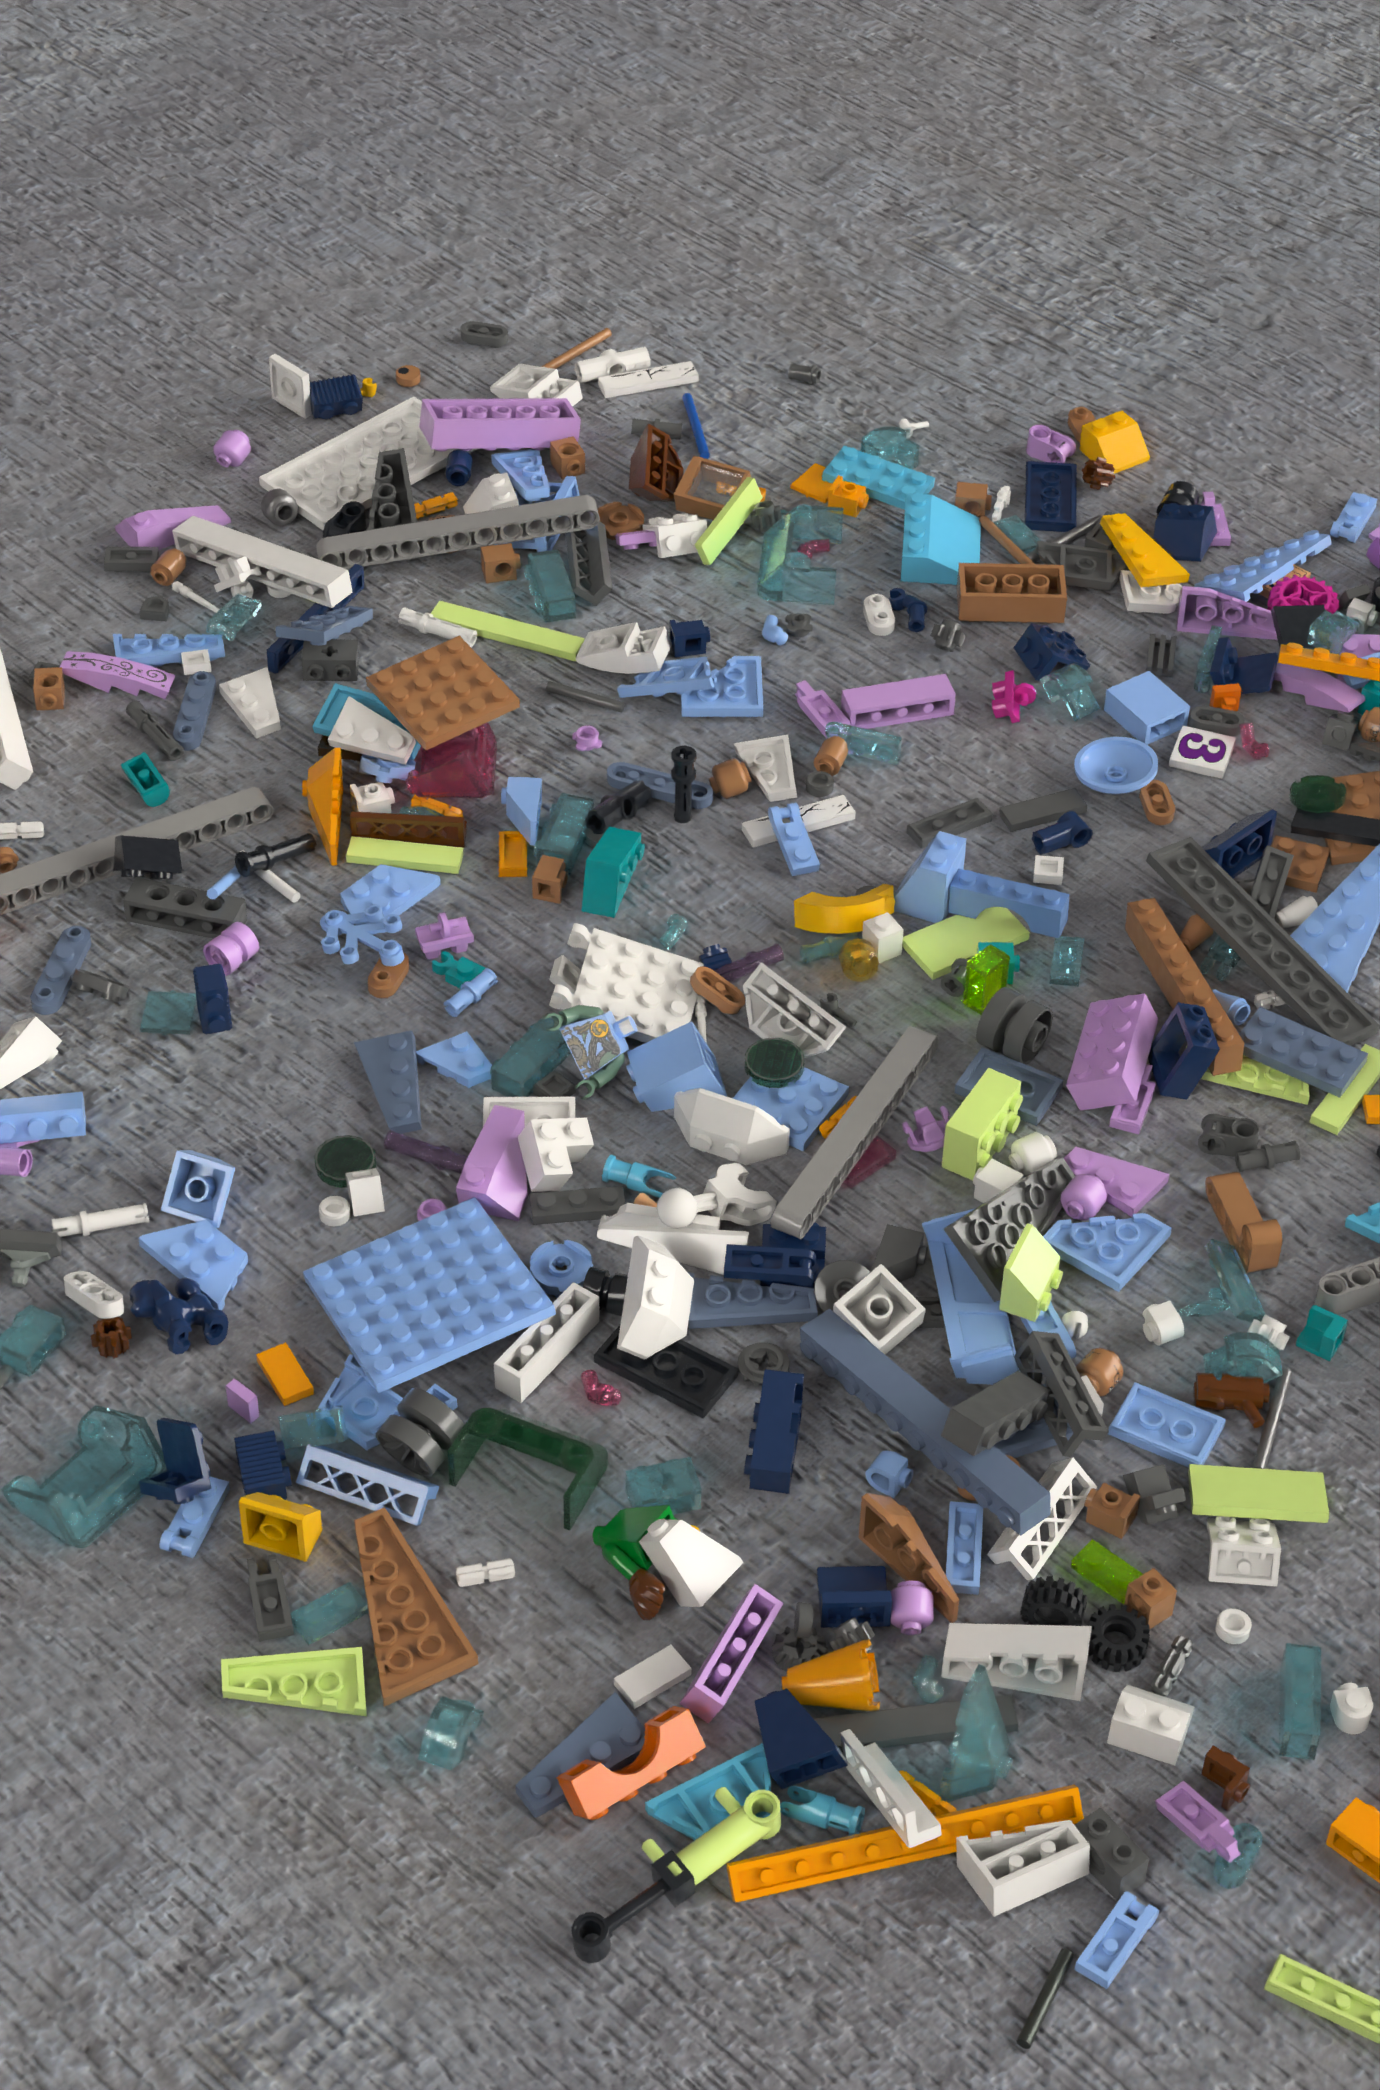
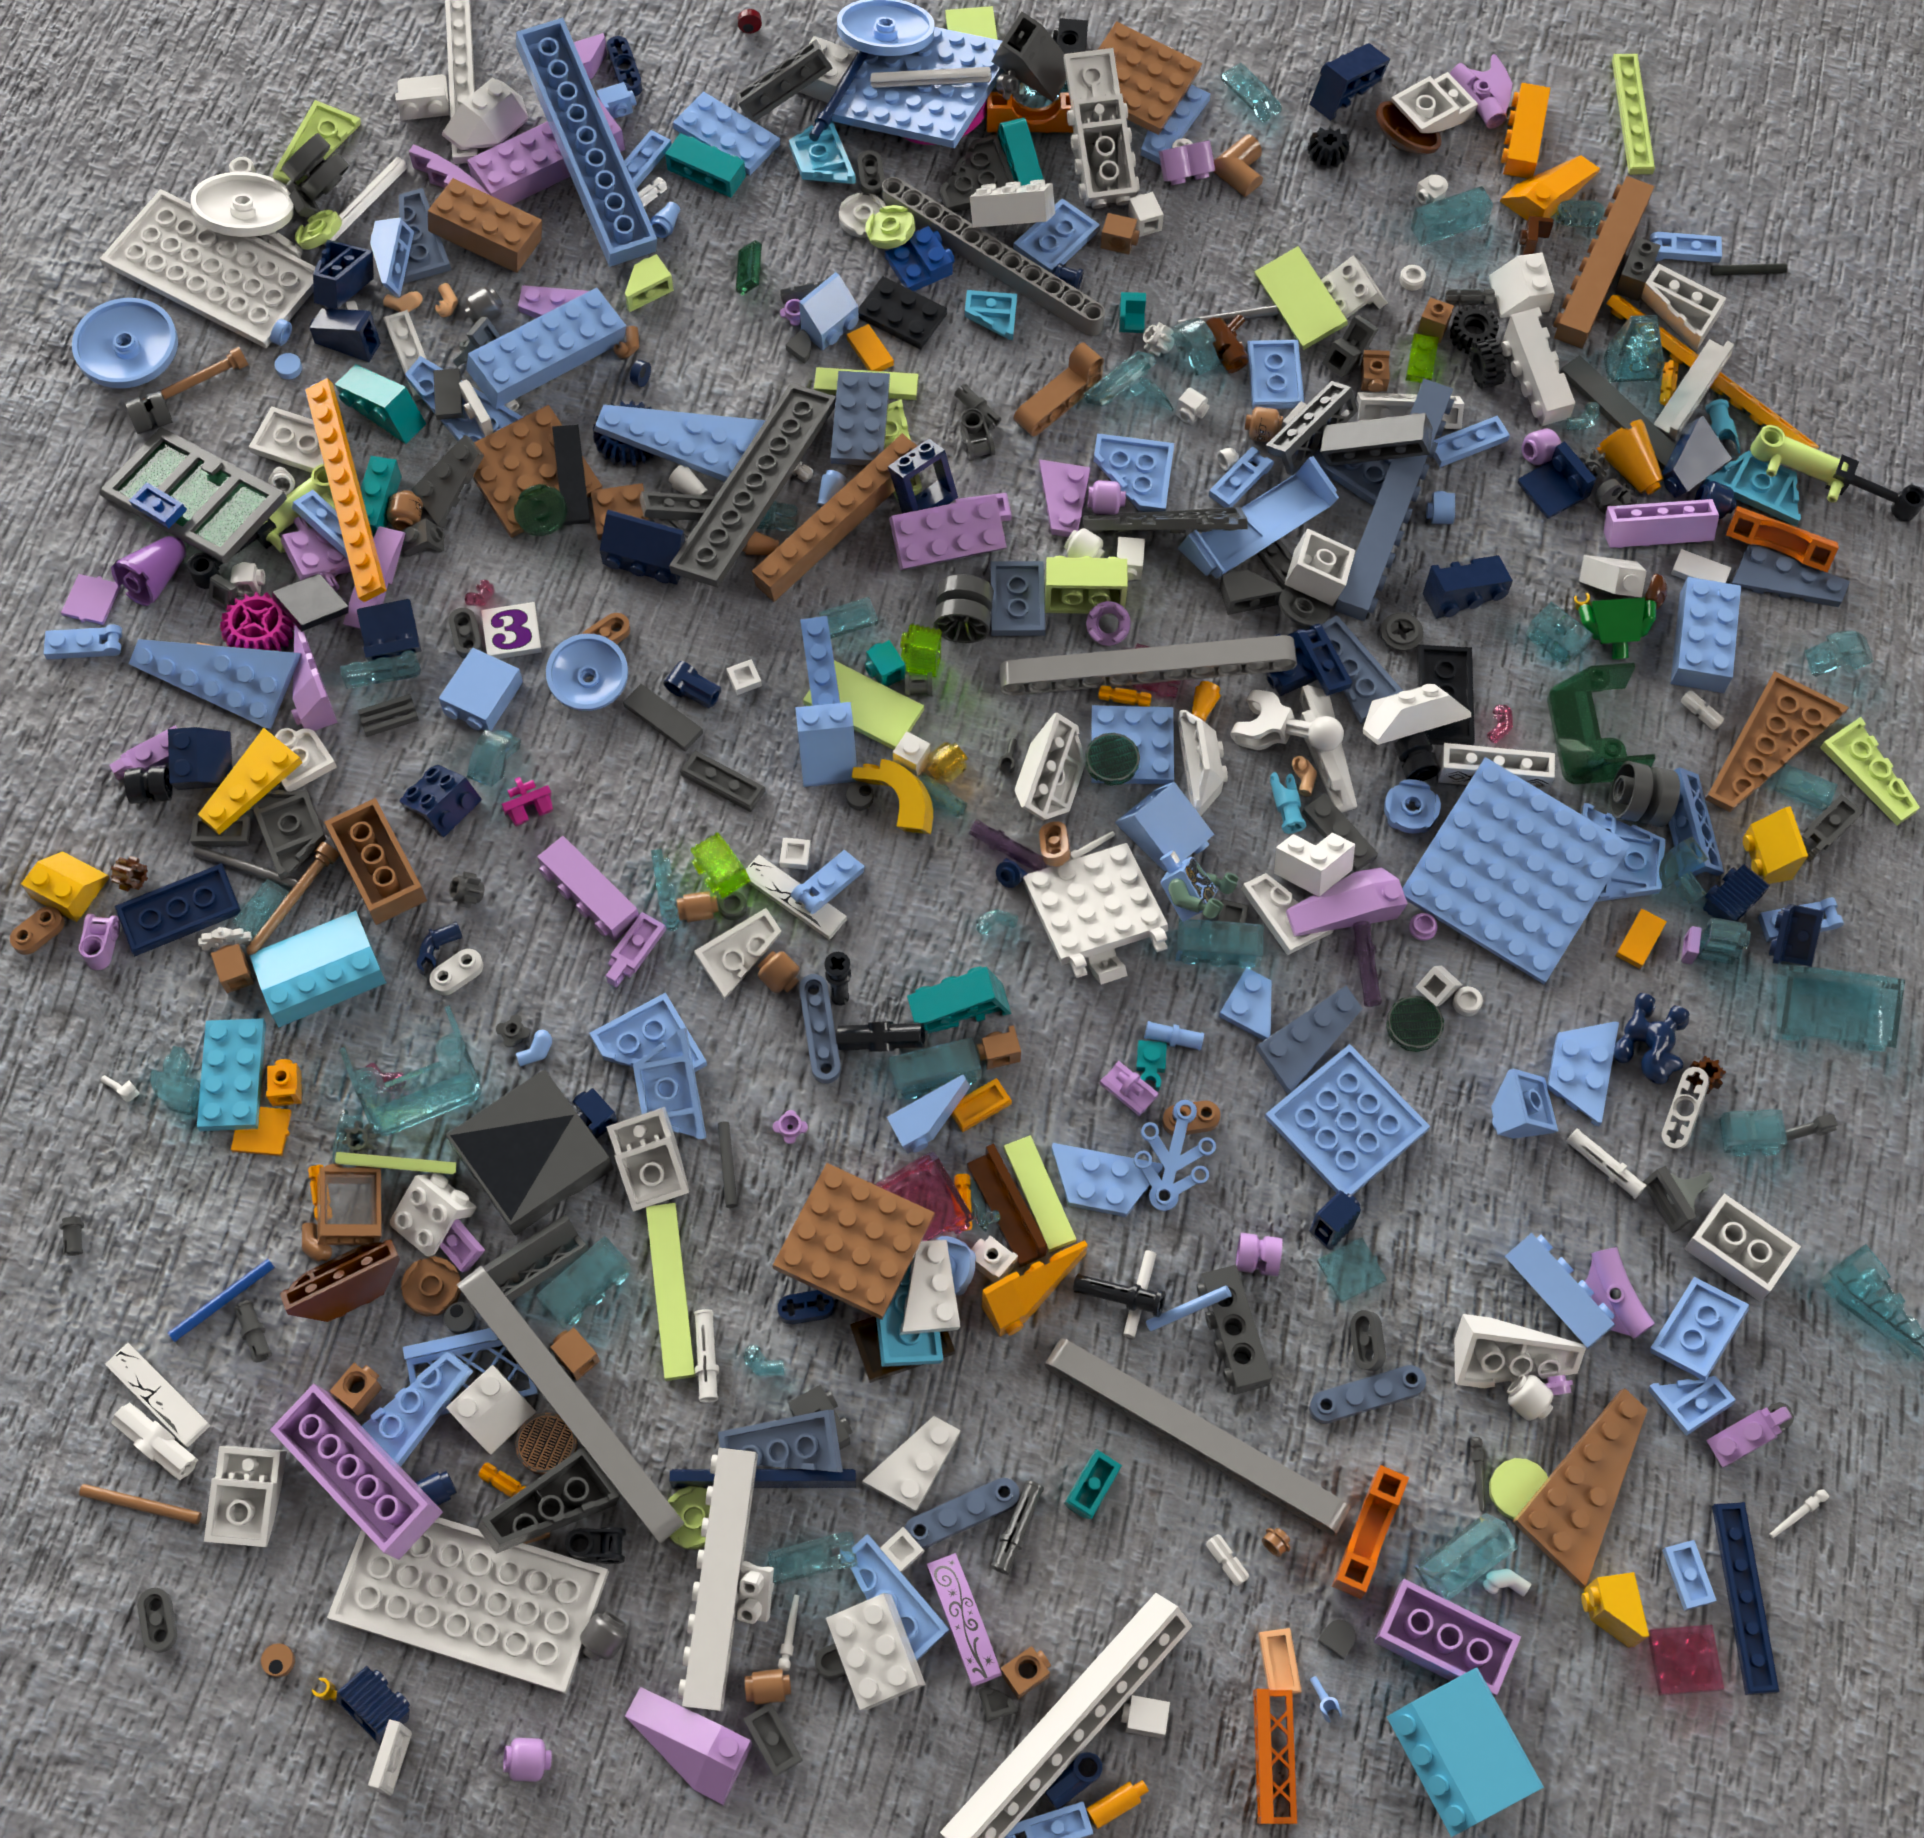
camera: 120 degrees left, 20 degrees up
black slope [113,835,182,880] -> none
medium nougat wedge [858,1493,959,1623] -> none
yellowish green slope [999,1223,1063,1322] -> none
lavender hinge [1155,1781,1241,1863] -> none
orange tile [1209,683,1242,711] -> none
clear light blue brick [1307,610,1359,654] -> none
none -> tile [446,1069,613,1236]
none -> clear neon green brick [690,832,751,899]
none -> clear light blue arm [743,1344,784,1376]
none -> white plate [779,838,811,870]
none -> white brick [826,1593,926,1710]
none -> light orange cone [1191,681,1221,722]
none -> light blue plate [1265,1044,1430,1195]
none -> light orange wedge [1500,155,1600,221]
none -> medium nougat brick [1553,176,1655,349]
none -> light blue brick [1670,577,1741,693]
none -> dark blue head [1694,481,1736,519]
none -> clear light blue brick [1697,917,1751,965]

